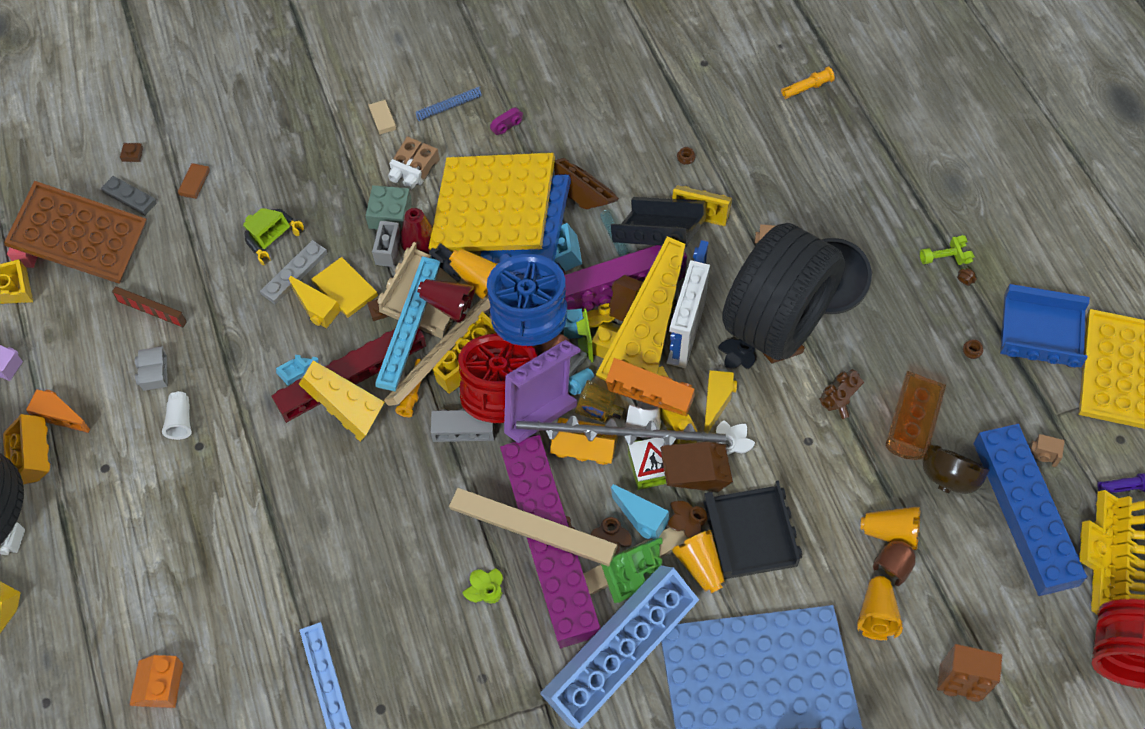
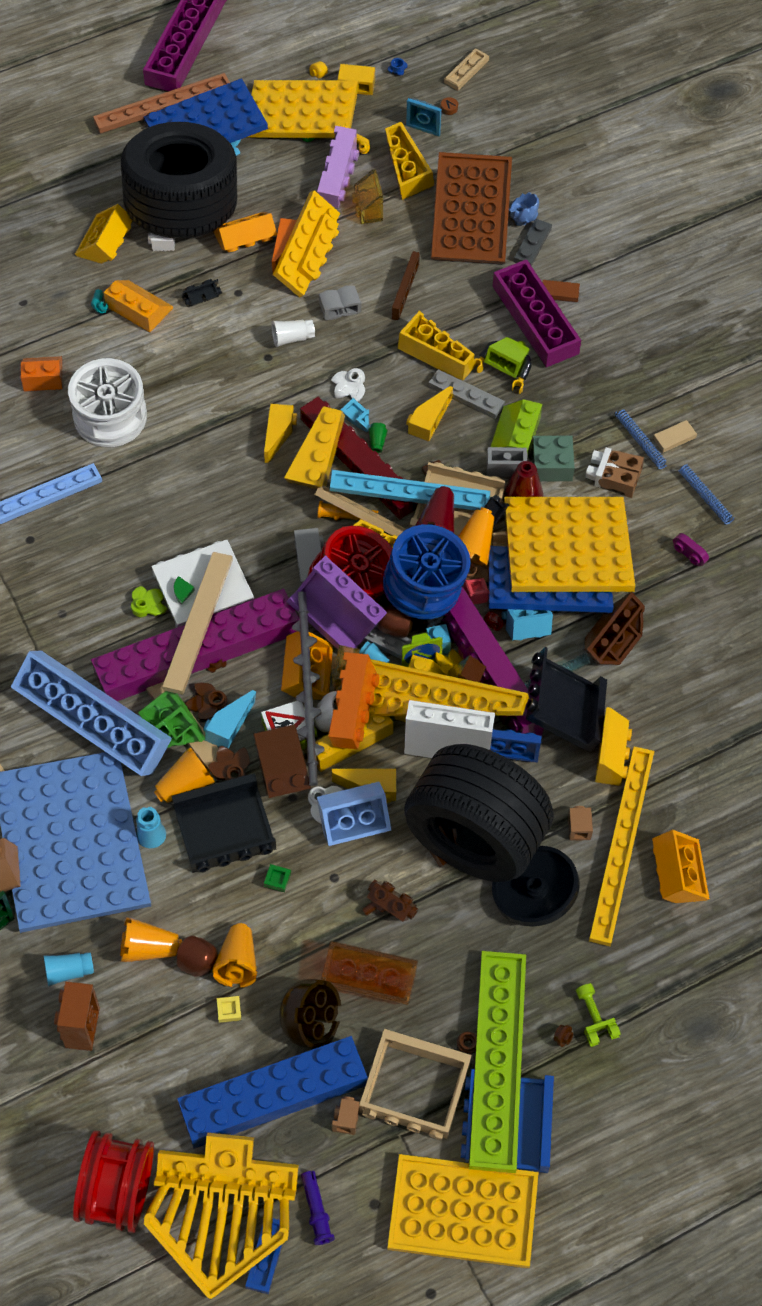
camera: 80 degrees right, 0 degrees up
reddish brown plate [120,143,143,162] -> none
yellow tile [312,257,378,318] -> none
reddish brown plate [677,147,695,165] -> none
none -> medium azure plant [43,953,94,987]
none -> white wheel [68,358,147,447]
none -> teal arm [91,289,108,314]
none -> light orange slope [103,280,173,332]
none -> medium azure plant [136,807,166,848]
none -> white panel [151,540,254,628]
none -> green tile [174,576,195,604]
none -> black hinge [182,279,222,307]
none -> light yellow plate [217,996,241,1023]
none -> yellow slope [264,404,297,463]
none -> green plate [264,864,291,892]
none -> yellow plate [273,190,340,298]
none -> light blue brick [317,782,391,846]
none -> white plate [331,368,365,402]
none -> clear yellow slope [351,169,383,224]
none -> tan window [359,1029,472,1140]
none -> green cone [368,423,388,453]
none -> yellow wedge [398,311,475,381]
none -> lime plate [469,951,526,1173]
none -> lime slope [491,399,542,459]
none -> magenta brick [492,259,581,367]
none -> medium blue hair [509,192,539,226]
none -> yellow plate [589,746,654,947]
none -> medium blue piece [615,409,667,469]
none -> light orange slope [652,829,710,903]

